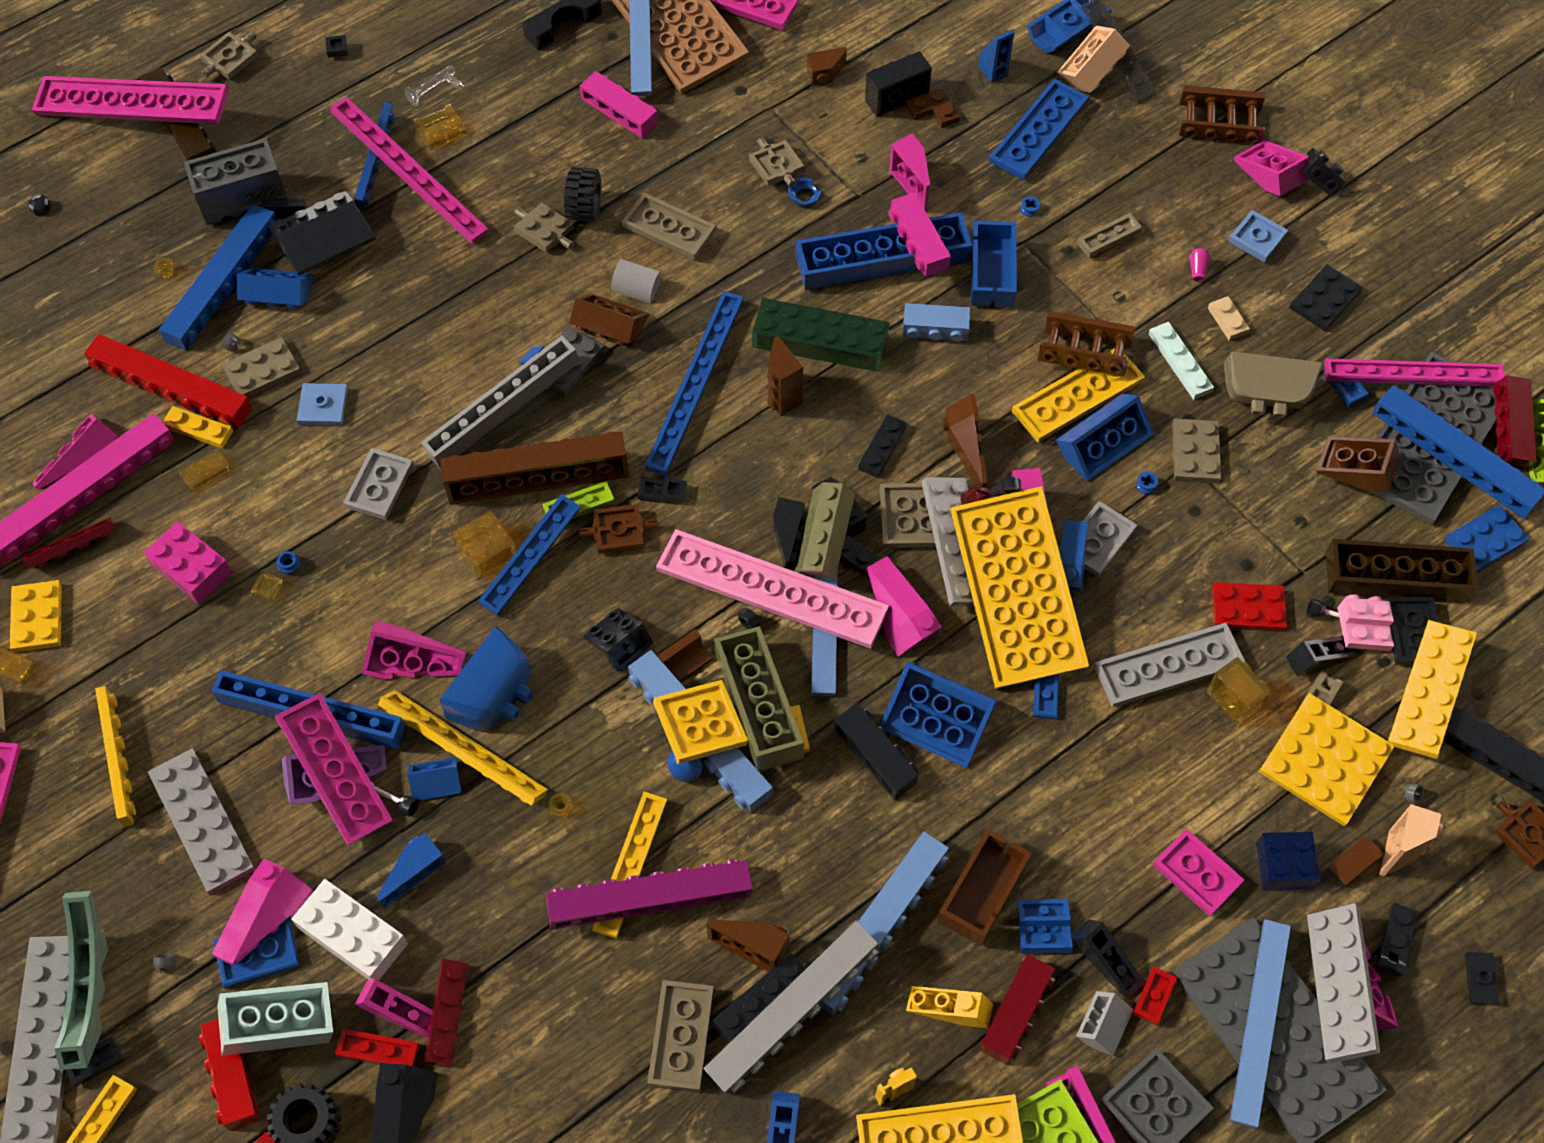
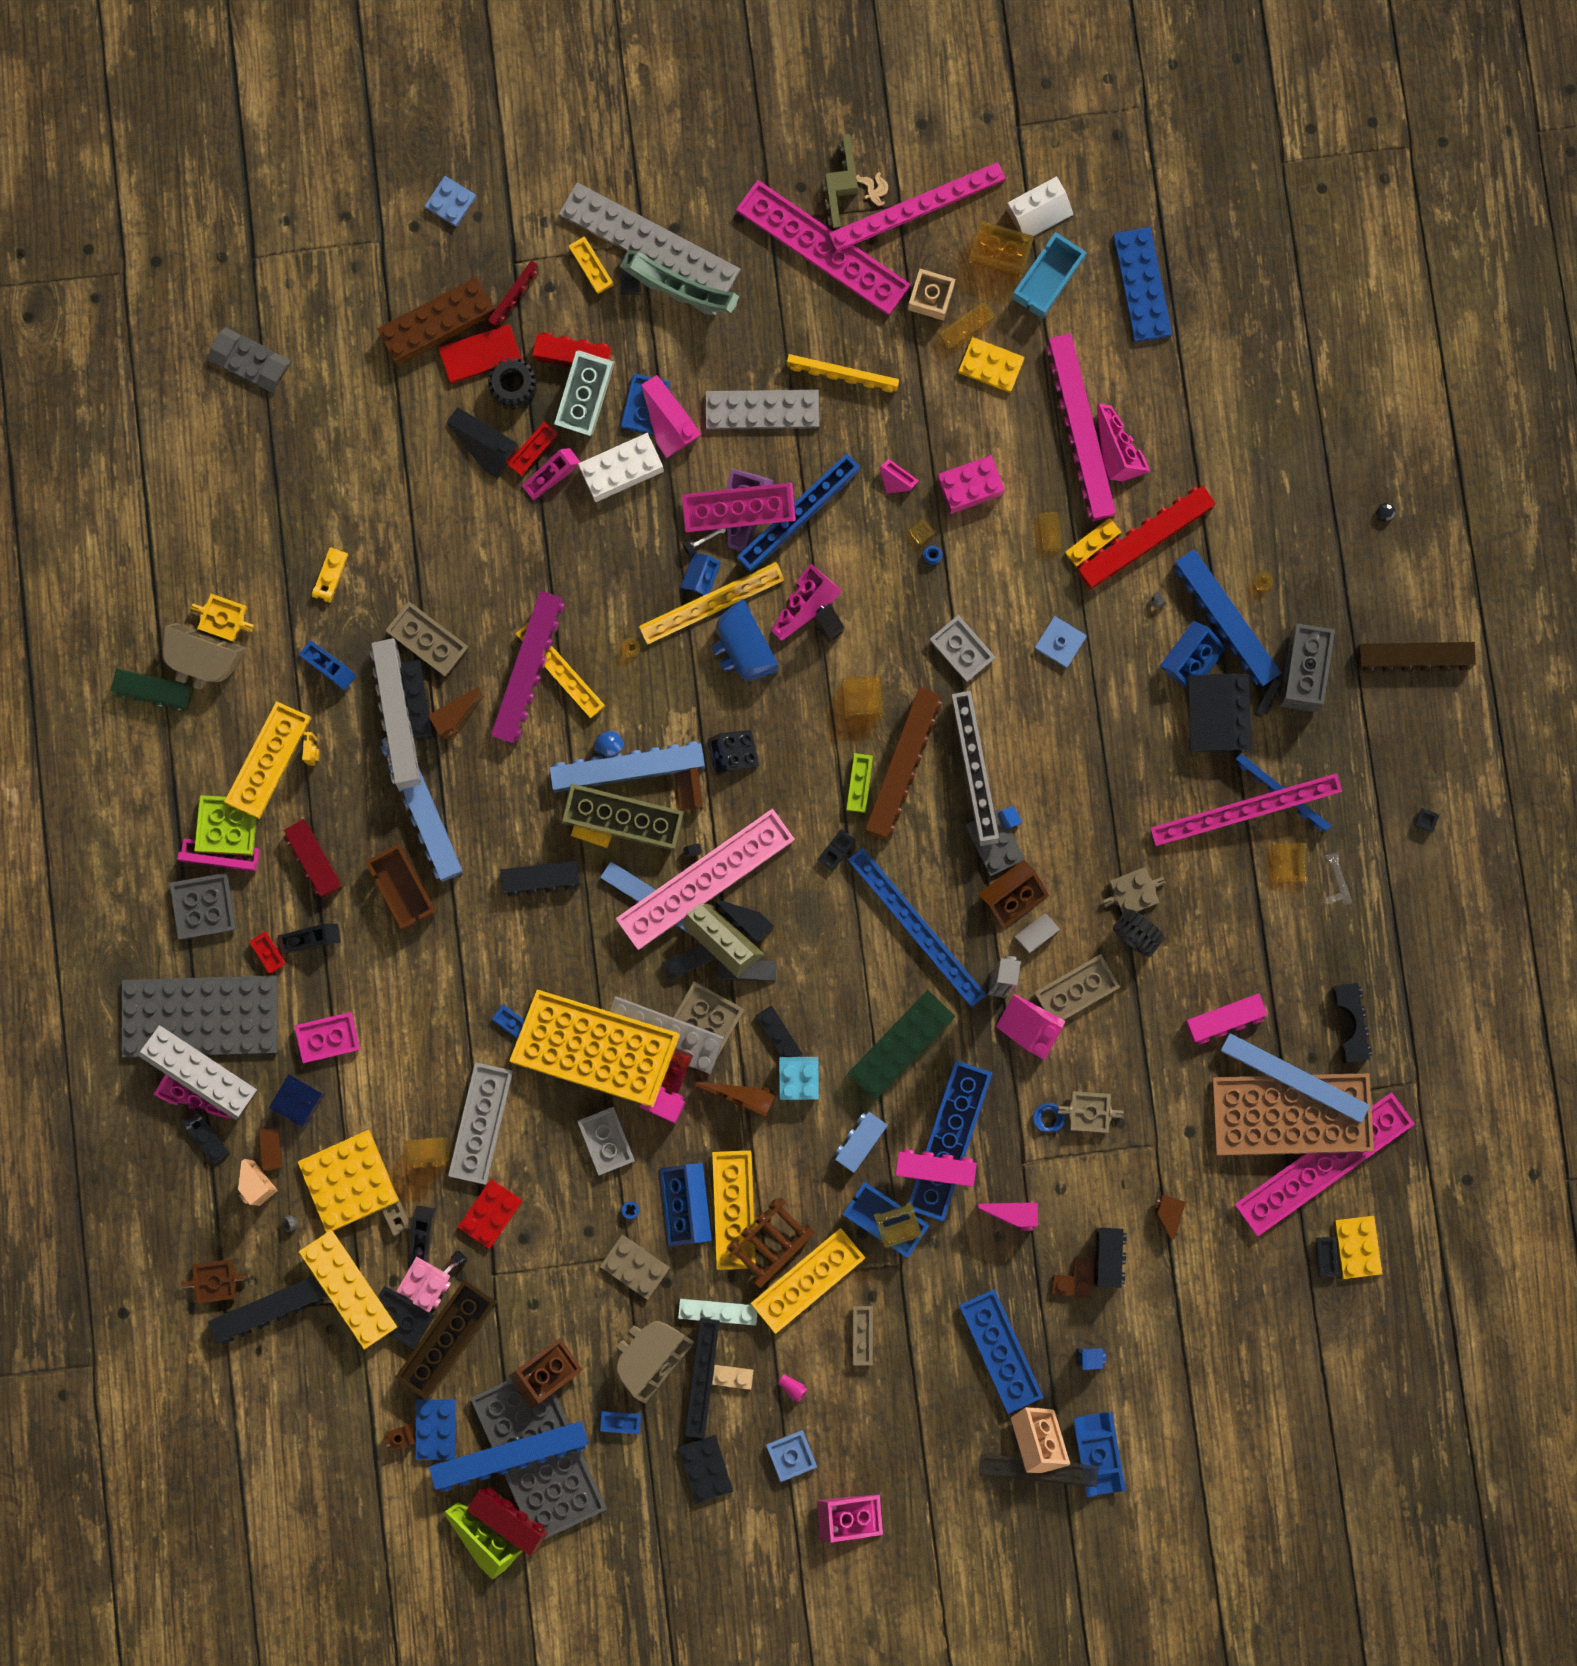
camera: 120 degrees right, 20 degrees up
dark red plate [23,517,116,569] -> none
dark pink plate [32,76,229,124] -> none
dark grey hinge [153,953,175,973] -> none
dark tan plate [200,31,258,80] -> none
dark tan plate [221,337,301,397] -> none
blue slope [377,833,446,909] -> none
dark red plate [424,958,468,1068] -> none
blue plate [478,494,581,616] -> none
reddish brown plate [579,504,658,554] -> none
yellow plate [653,680,748,764] -> none
reddish brown slope [767,336,803,416] -> none
dark pink wedge [867,556,942,658] -> none
blue slope [879,662,999,768] -> none
yellow slope [906,986,993,1029] -> none
black beam [990,477,1022,498] -> none
blue slope [1017,899,1073,954] -> none
blue bush [1020,196,1040,217] -> none
blue slope [1060,520,1088,591] -> none
light grey brick [1076,991,1133,1055] -> none
reddish brown fence [1179,85,1265,143] -> none
medium blue tile [1229,919,1291,1129] -> none
black bracket [1302,148,1346,196] -> none
dark pink tile [1324,359,1505,387] -> none
black plate [1464,952,1499,1006] -> none
none -> reddish brown brick [384,1424,416,1451]
none -> black plate [685,1317,720,1439]
none -> yellow plate [750,1228,865,1334]
none -> medium azure brick [779,1057,819,1100]
none -> black slope [815,603,844,643]
none -> clear yellow plate [874,1202,922,1248]
none -> dark pink slope [880,459,919,493]
none -> light grey brick [987,956,1021,998]
none -> dark pink slope [996,994,1065,1060]

